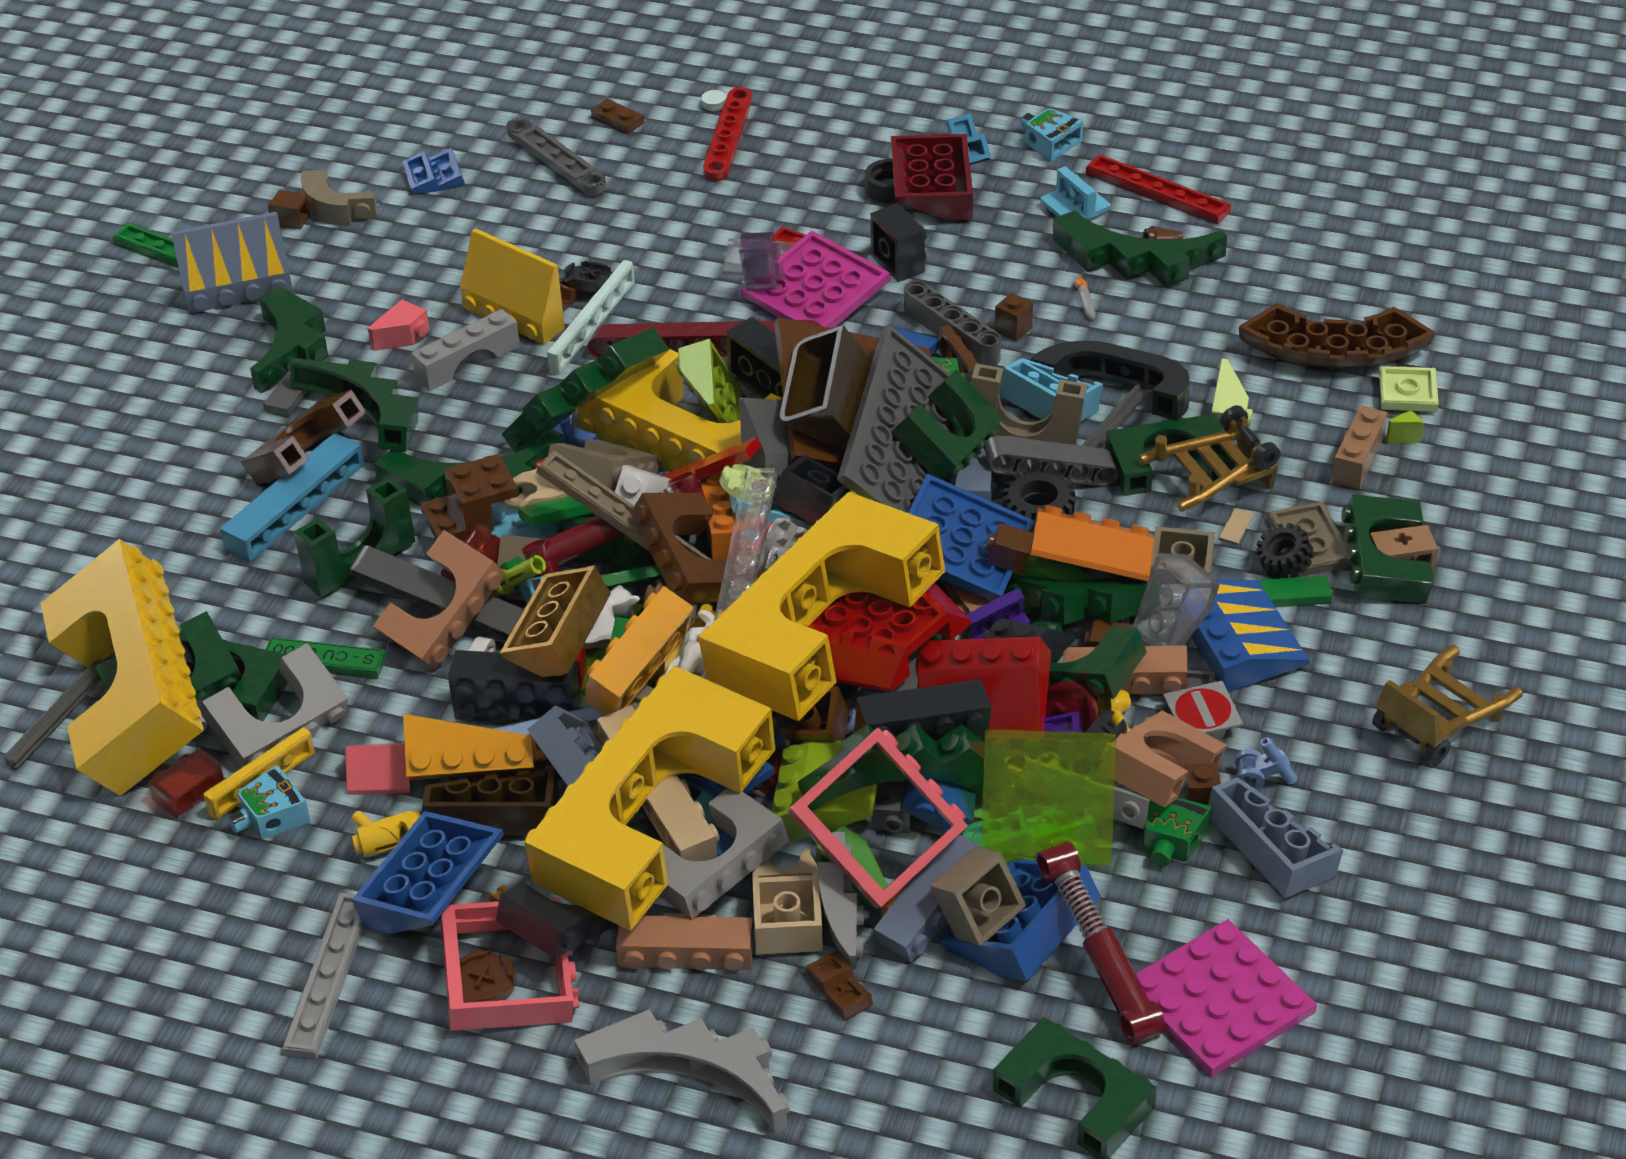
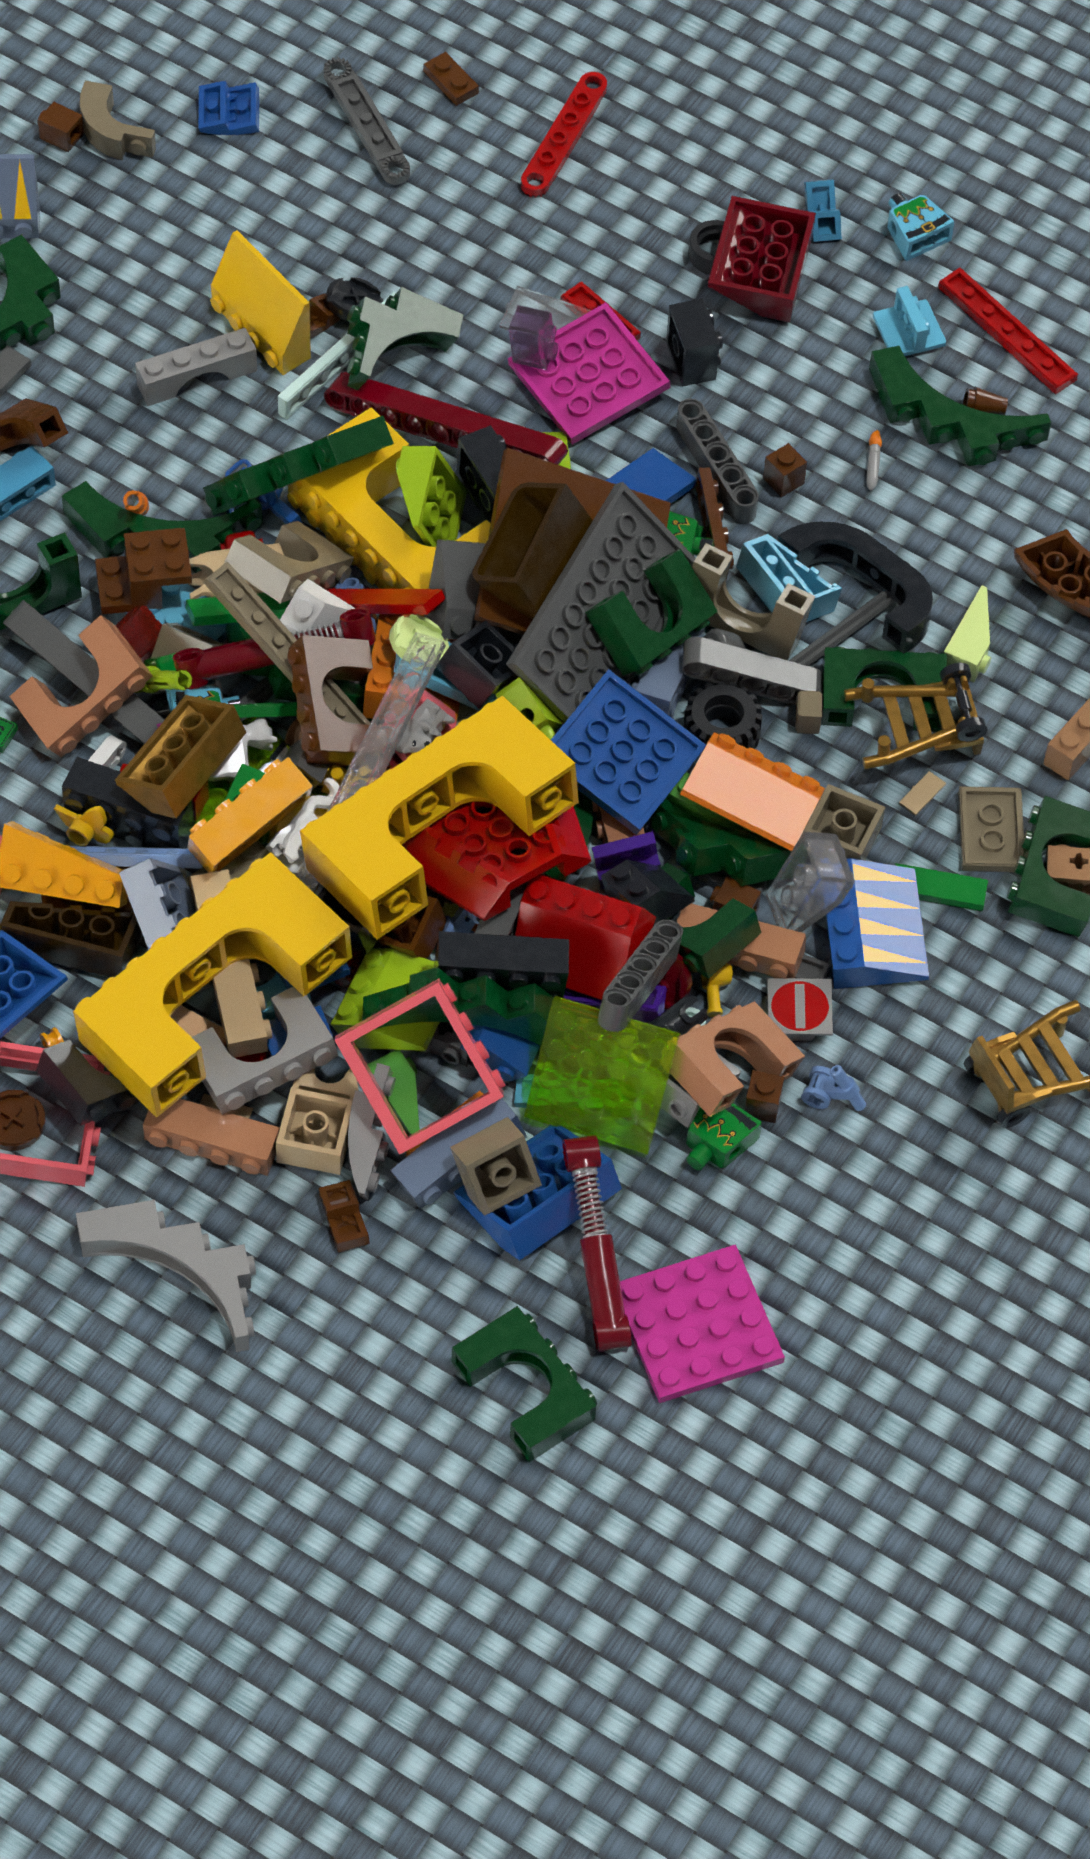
camera: 10 degrees right, 15 degrees up
dark green arch [290,358,419,452] -> none
coral slope [368,300,430,351] -> none
light aqua tile [702,90,726,112] -> none
reddish brown brick [985,523,1034,573] -> none
sand blue wedge [1208,777,1344,898] -> none
black tyre [1256,523,1314,579] -> none
none -> yellow animal [54,804,114,846]
none -> orange pin [123,490,150,515]
none -> arch [347,287,464,390]
none -> dark grey beam [598,920,683,1032]
none -> dark tan slope [795,690,822,734]

